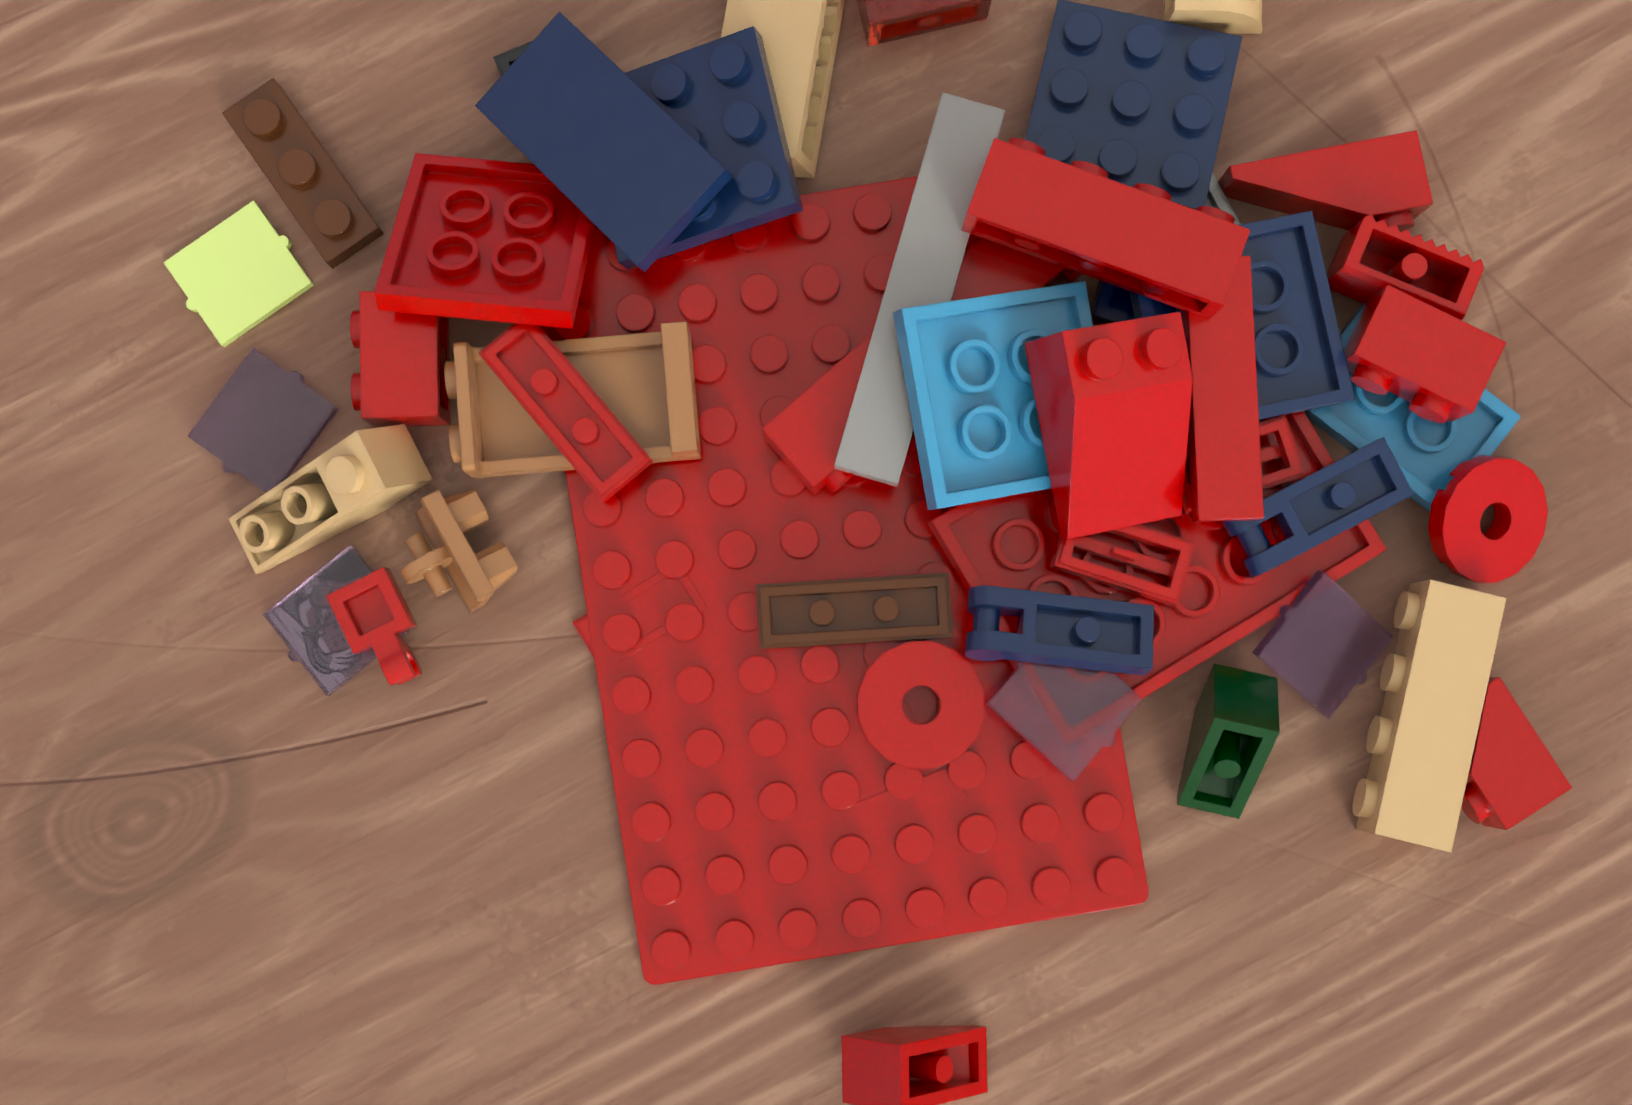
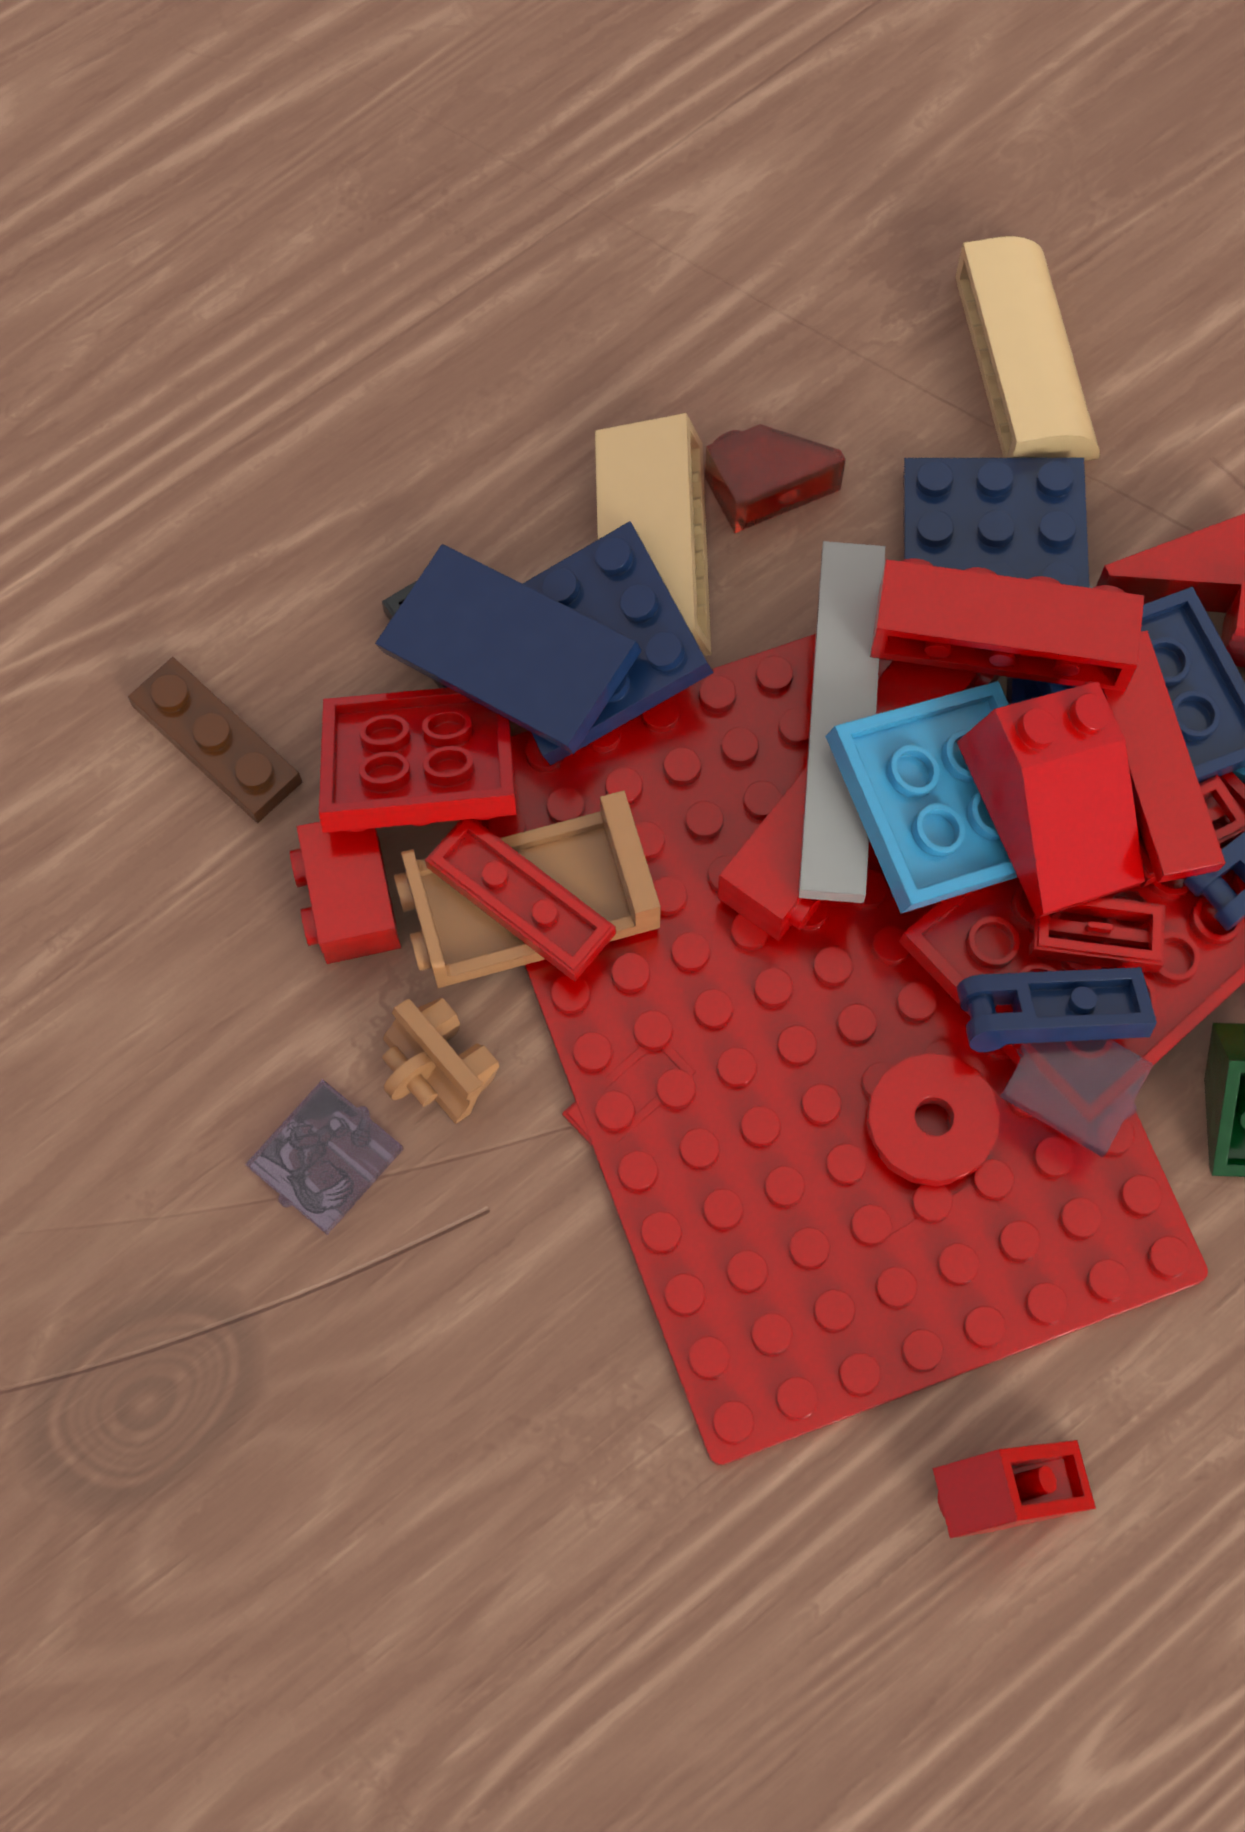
camera: 10 degrees left, 15 degrees down
yellowish green piece [163,200,314,347] -> none
piece [188,348,339,492] -> none
tan slope [228,424,433,574] -> none
red plate [326,567,422,686] -> none
reddish brown tile [756,573,953,649] -> none

